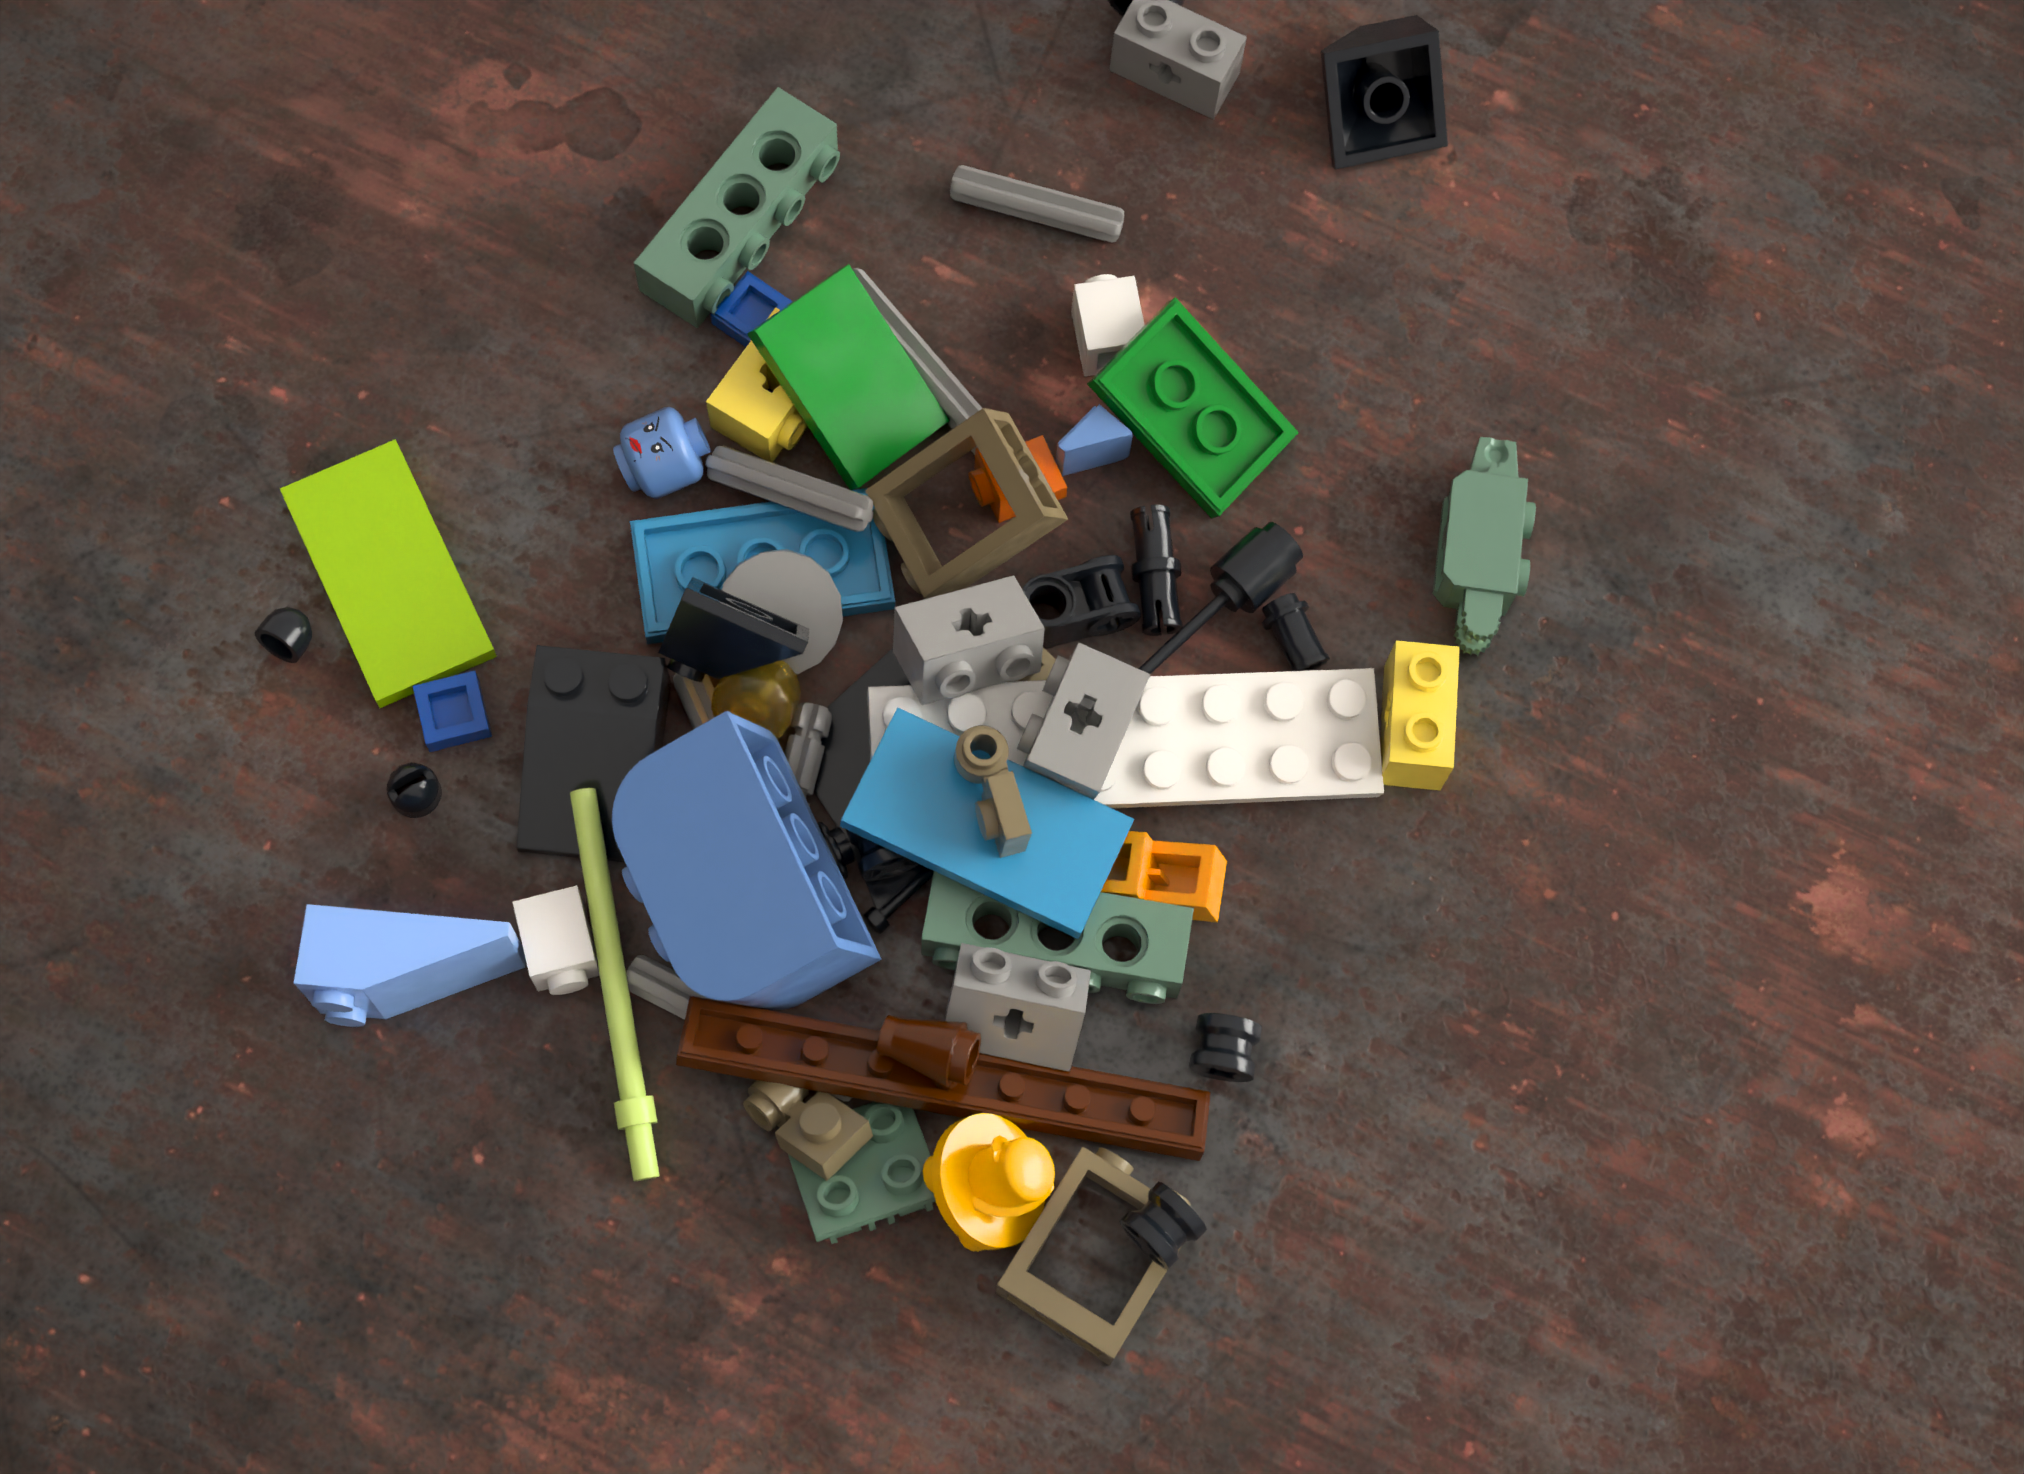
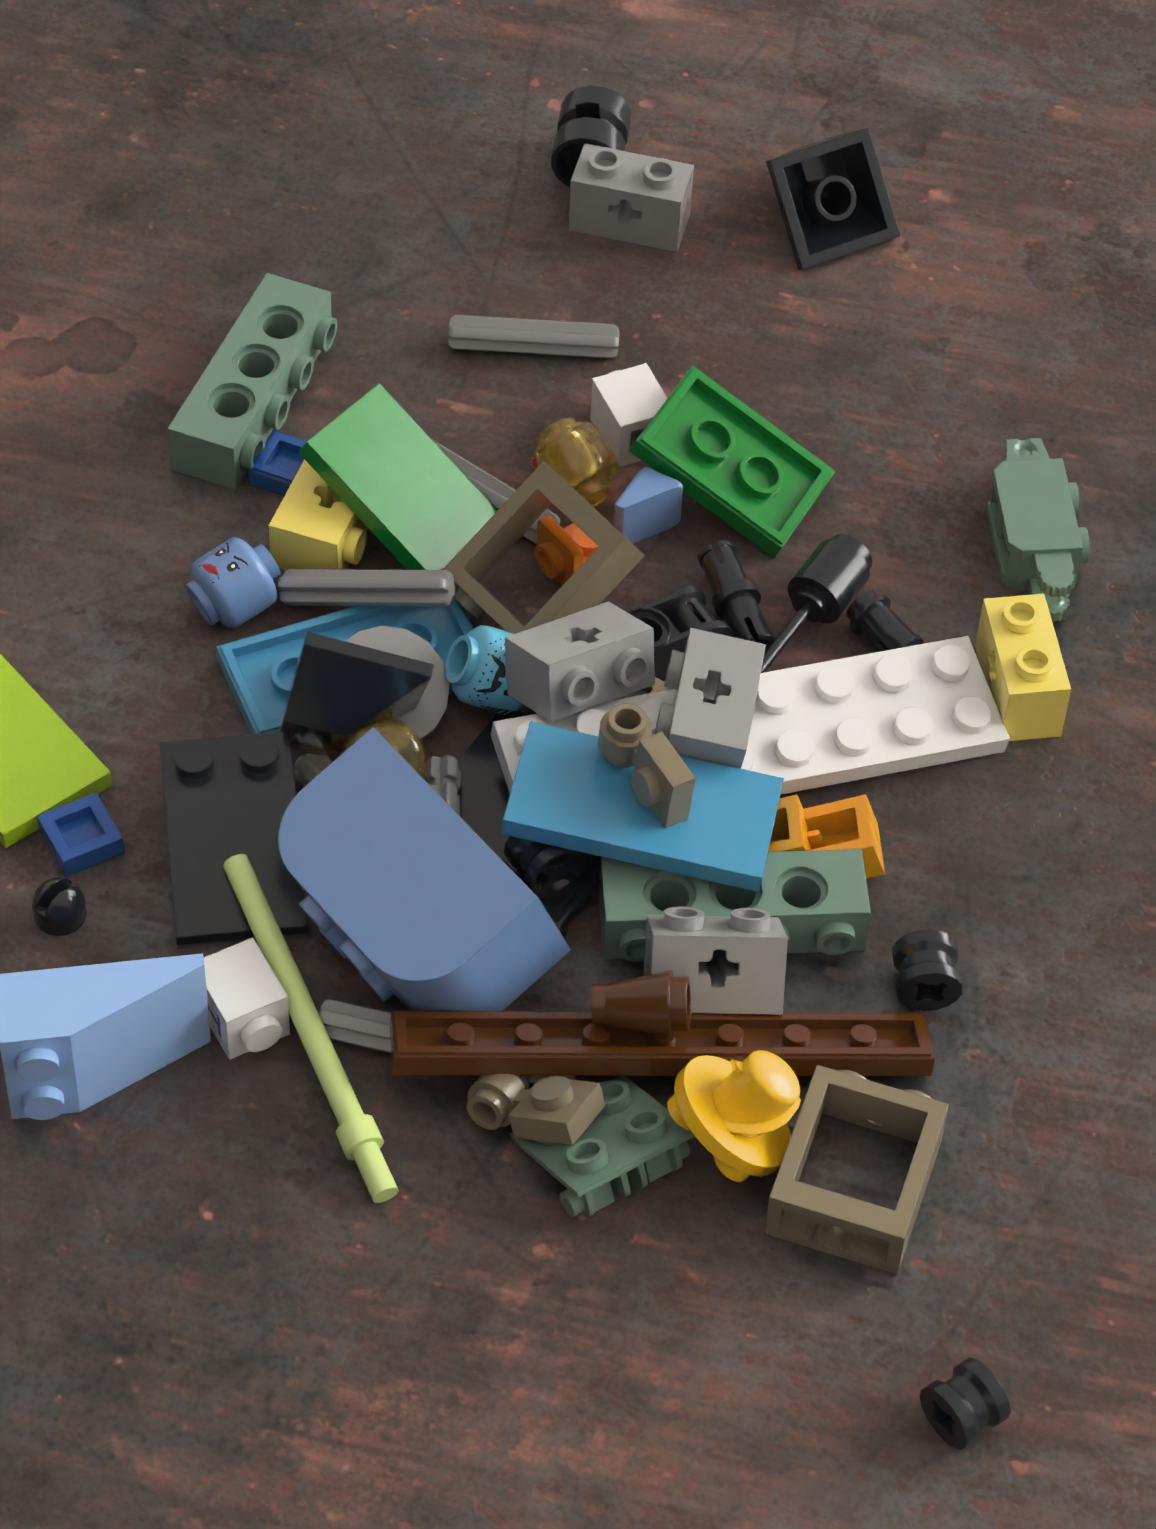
camera: 10 degrees left, 20 degrees down
black wheel [1120,1181,1207,1270] -> none
none -> medium azure head [445,625,523,715]
none -> clear yellow head [531,418,619,507]

